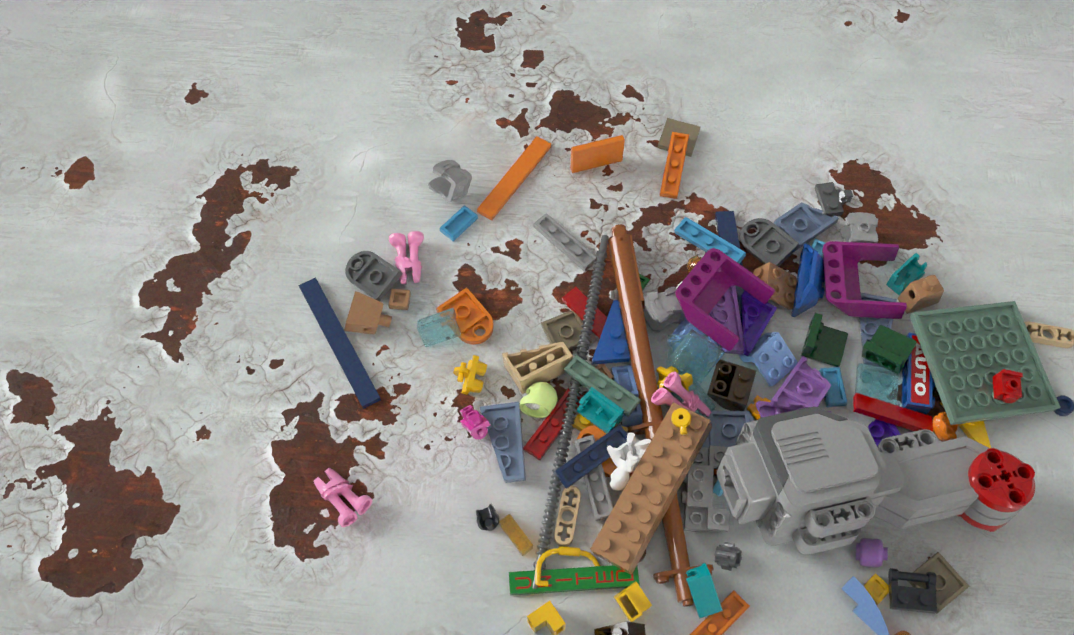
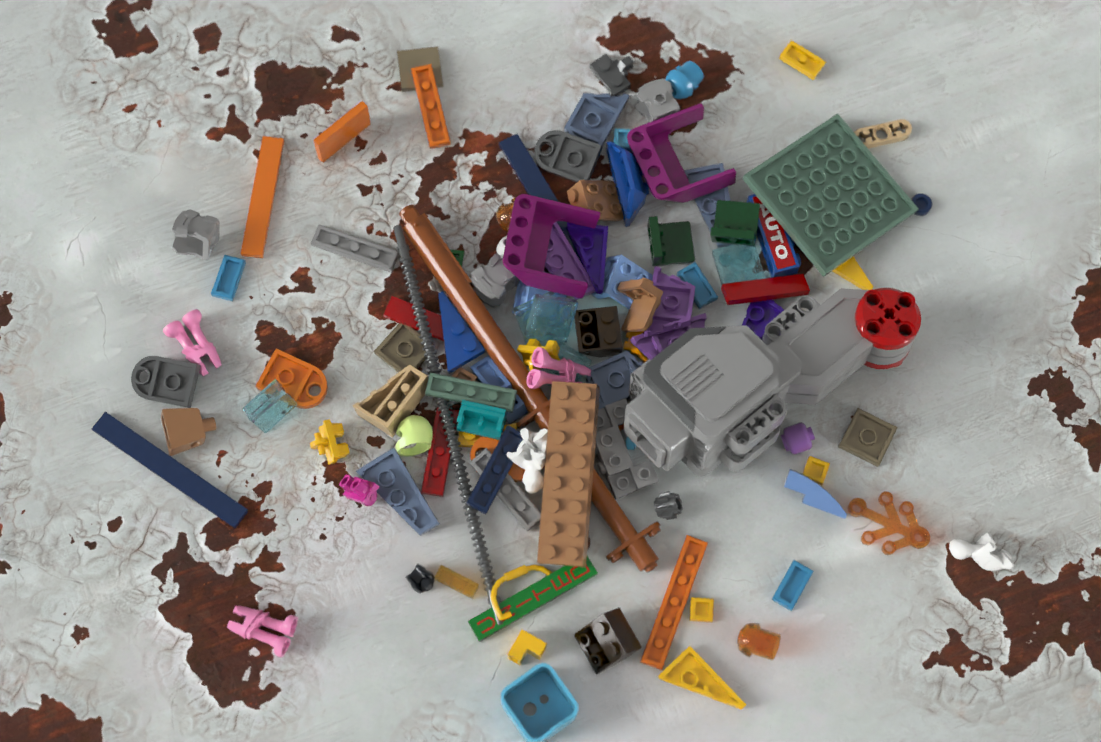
camera: 30 degrees left, 10 degrees up
medium nougat plate [388,289,411,310] -> none
tan beam [554,486,581,547] -> none
yellow piece [614,581,652,622] -> none
yellow piece [671,408,691,435] -> none
dark azure plate [674,217,746,263] -> none
teal hinge [686,563,722,619] -> none
teal hinge [886,253,927,296] -> none
black plate [888,568,937,614] -> none
medium nougat torso [897,275,944,314] -> none
orange hair [933,412,958,442] -> none
red brick [992,369,1023,403] -> none
none -> medium nougat bracket [617,278,664,333]
none -> dark azure piece [665,61,704,99]
none -> yellow plate [779,40,826,81]

